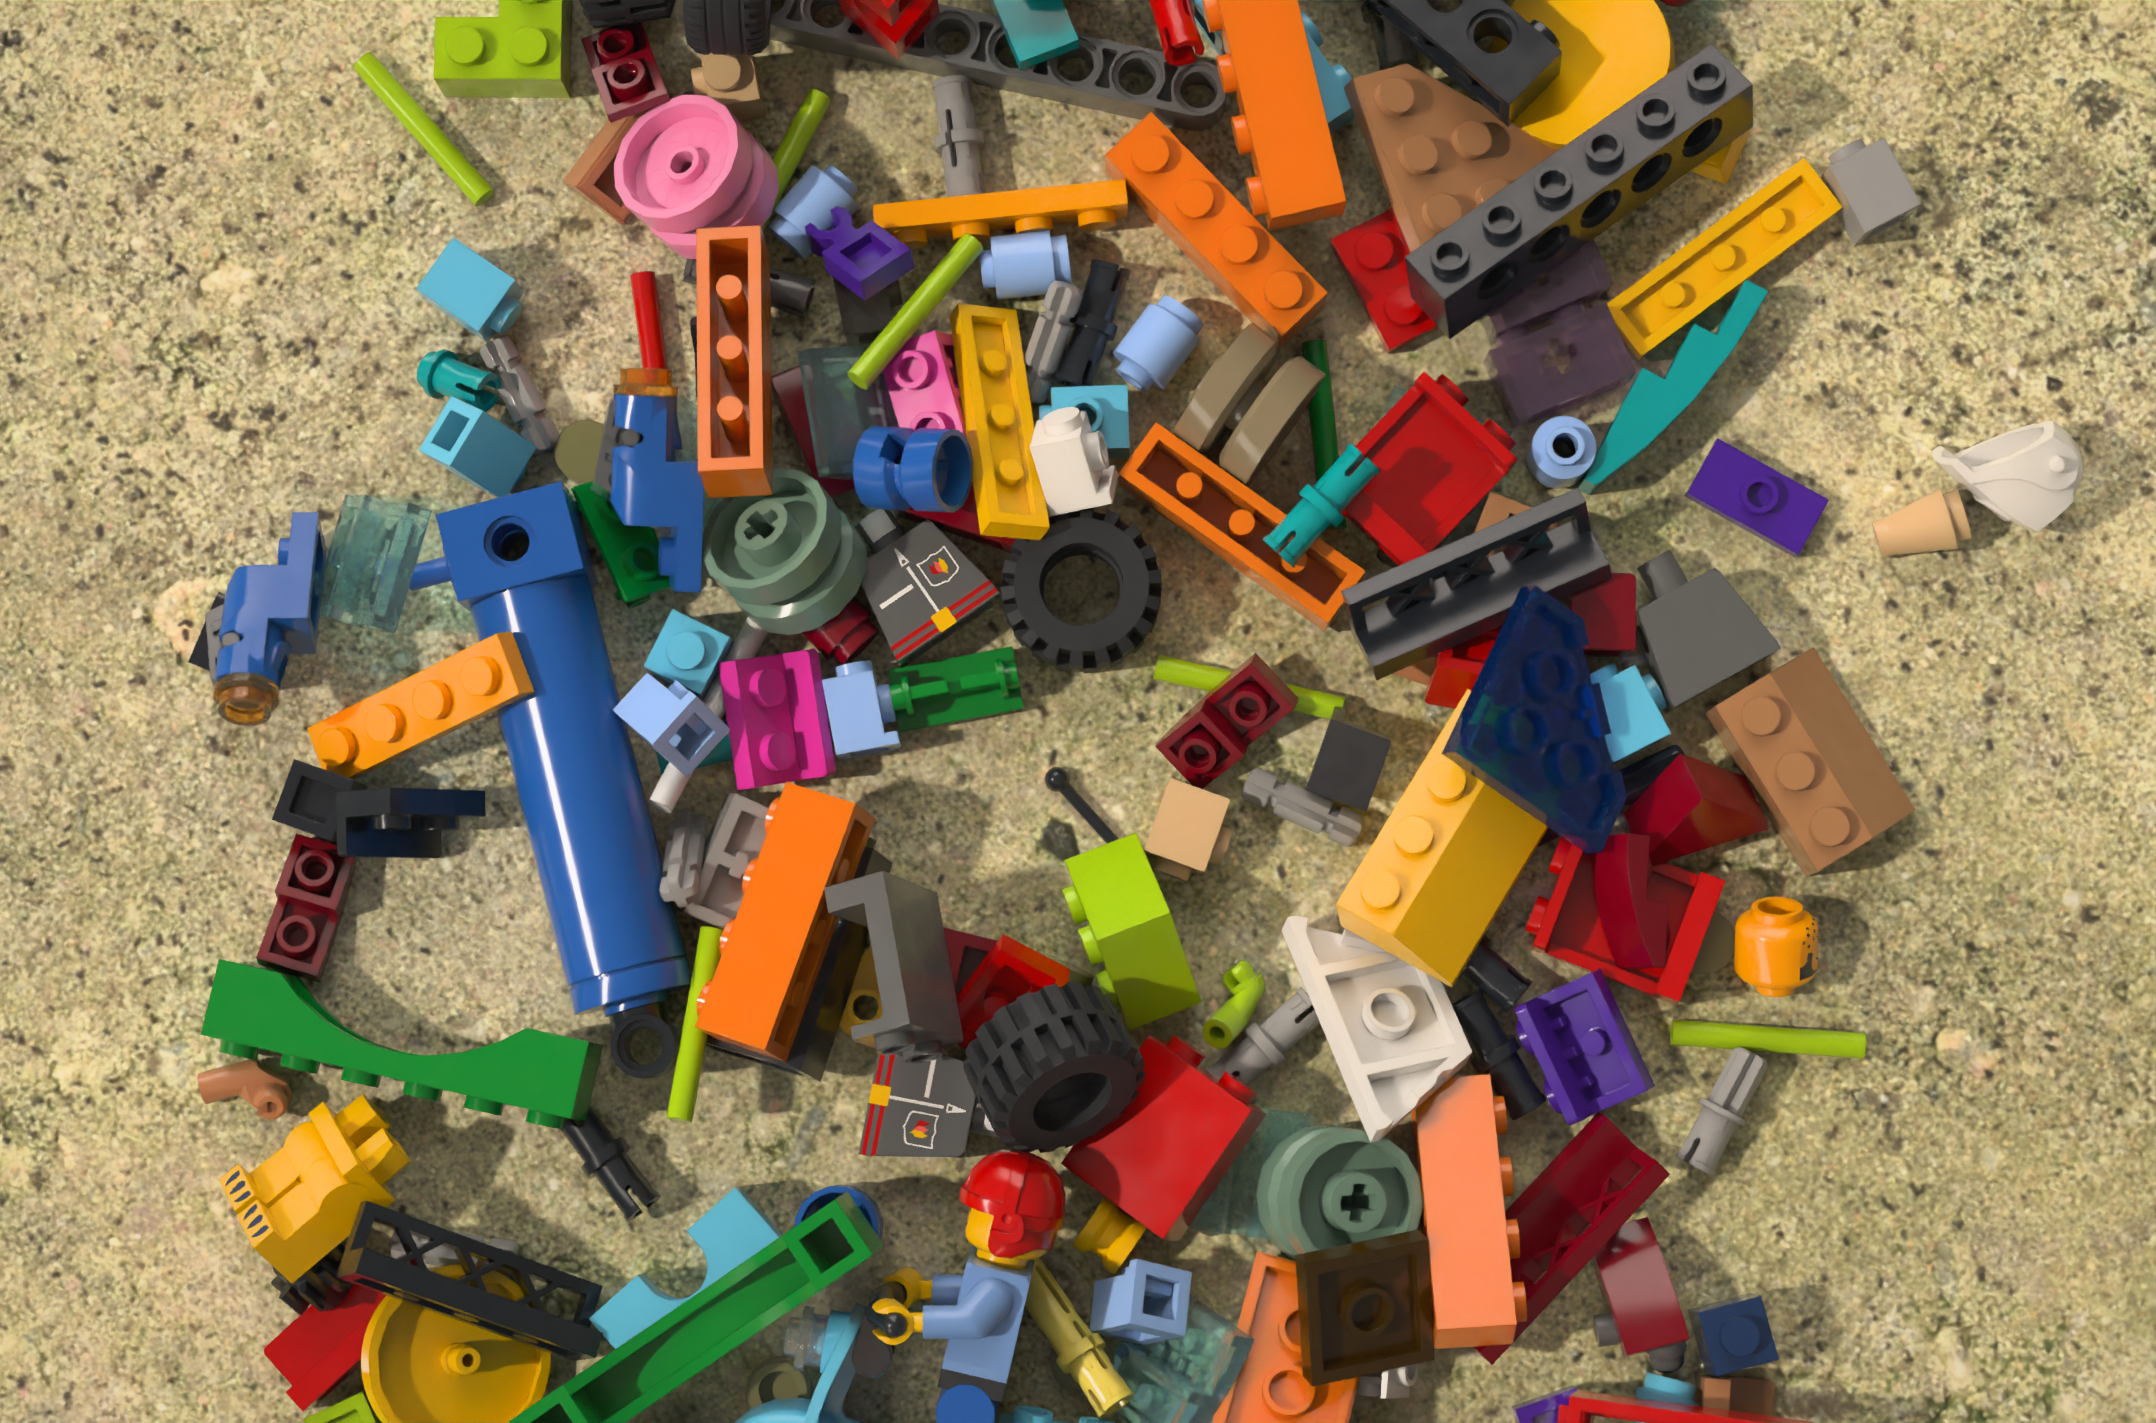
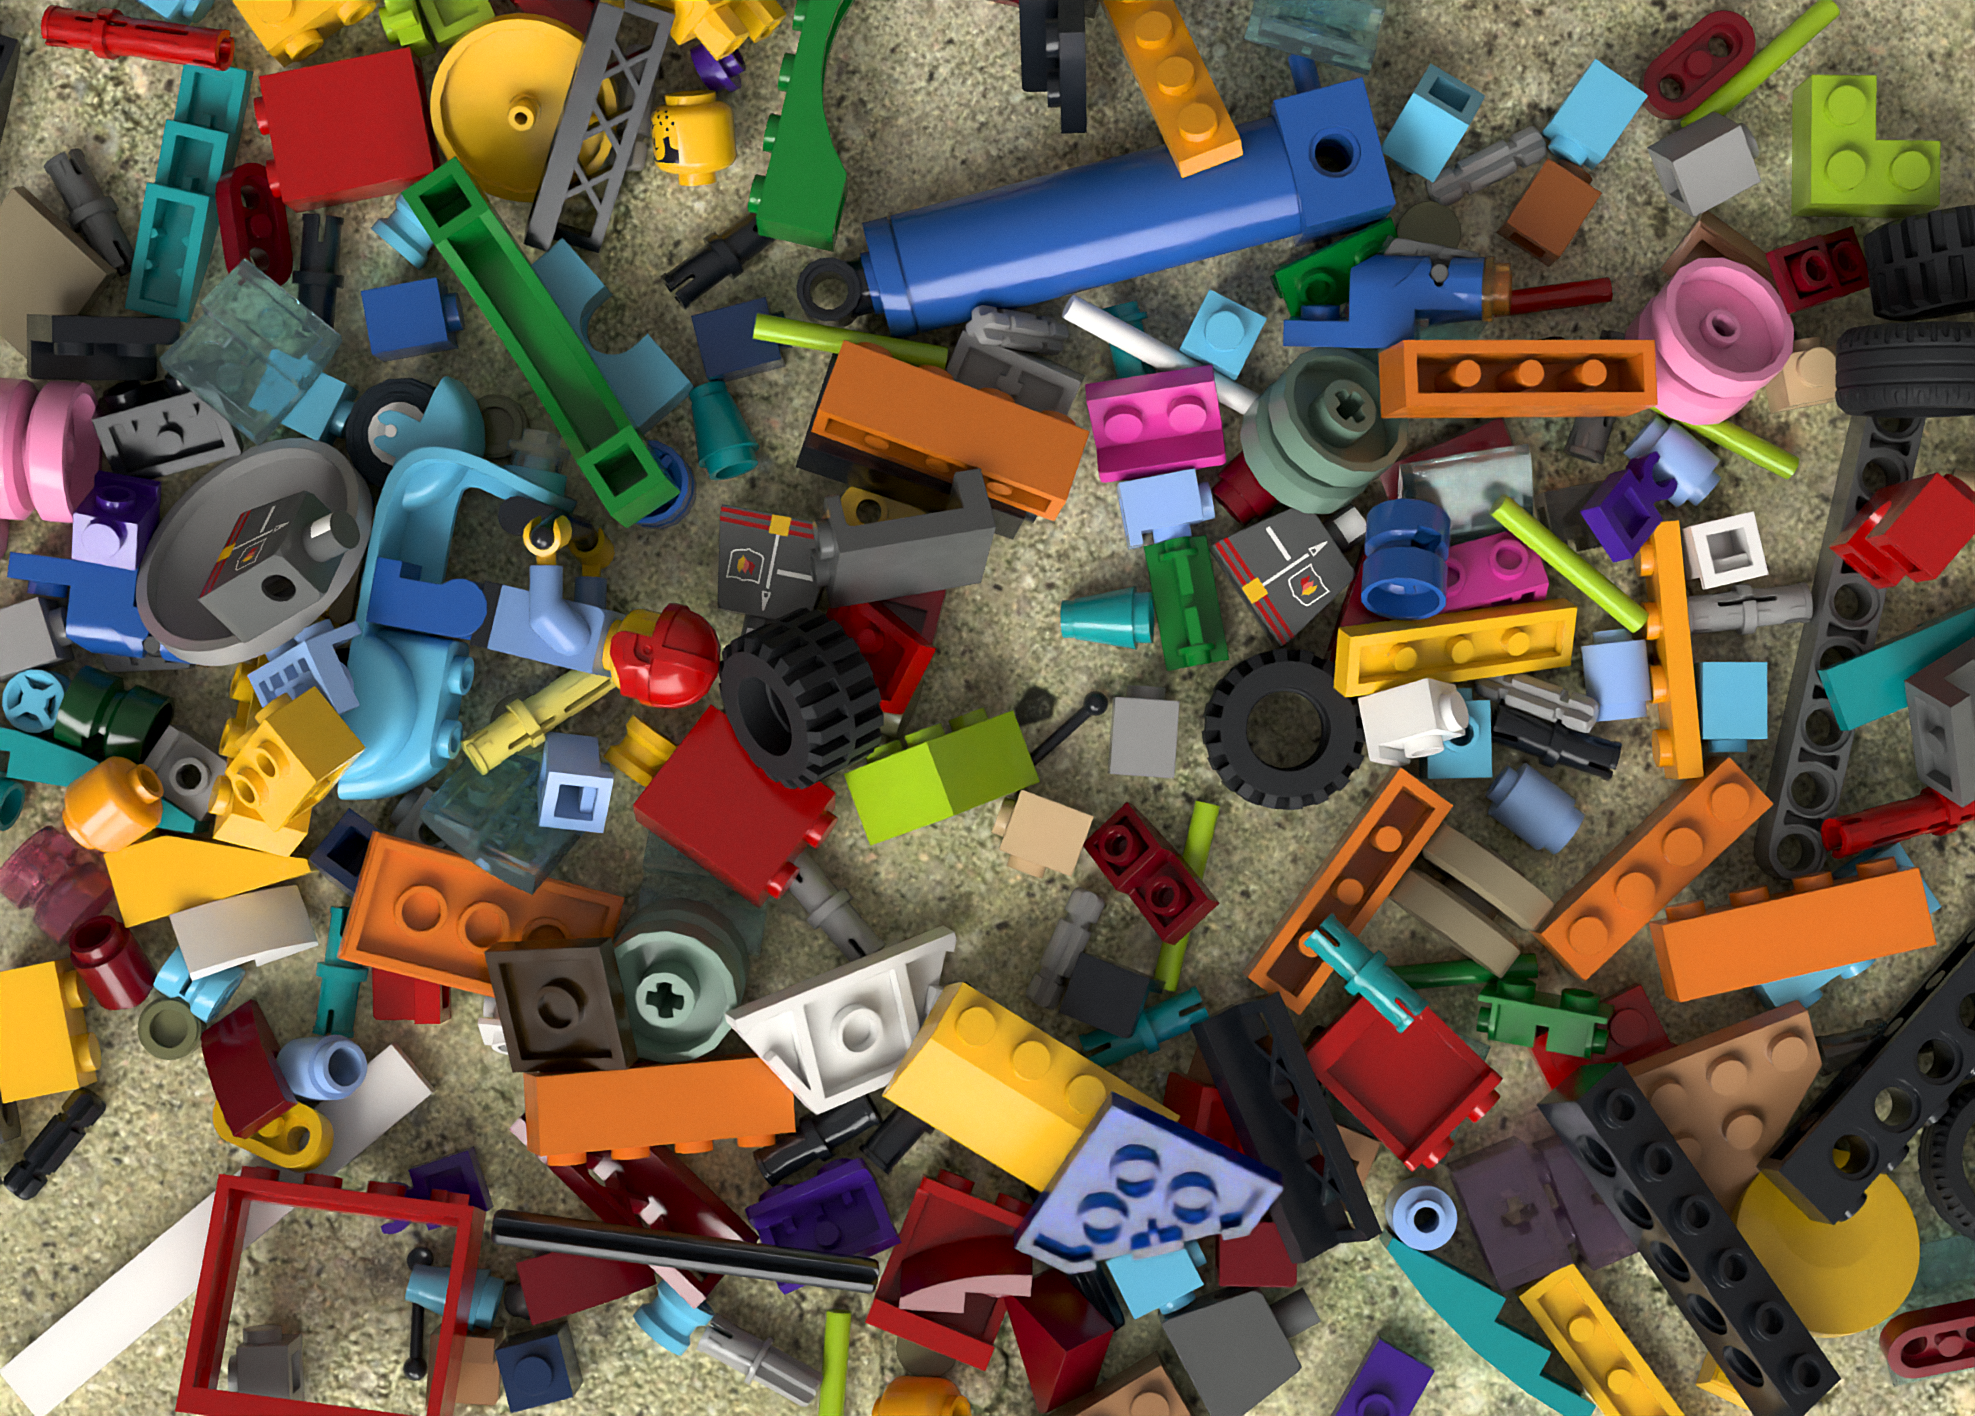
camera: 90 degrees right, 5 degrees up
teal pin [417,349,501,412] -> none
light blue brick [612,672,731,777] -> none
lime arm [1202,960,1266,1049] -> none
none -> black axle [491,1209,879,1294]
none -> medium azure wheel [633,1279,715,1356]
none -> yellow head [650,90,737,186]
none -> teal cone [689,381,760,481]
none -> dark purple plate [690,43,746,94]
none -> dark blue brick [691,297,793,382]
none -> teal cone [1060,586,1155,650]
none -> teal pin [1078,985,1209,1068]
none -> light grey brick [1108,685,1180,778]
none -> green hinge [1476,976,1615,1060]
none -> dark orange brick [1496,158,1602,267]
none -> dark red plate [1638,10,1756,120]
none -> light grey brick [1647,111,1761,217]
none -> white brick [1680,511,1769,590]
none -> medium azure brick [1693,662,1768,752]

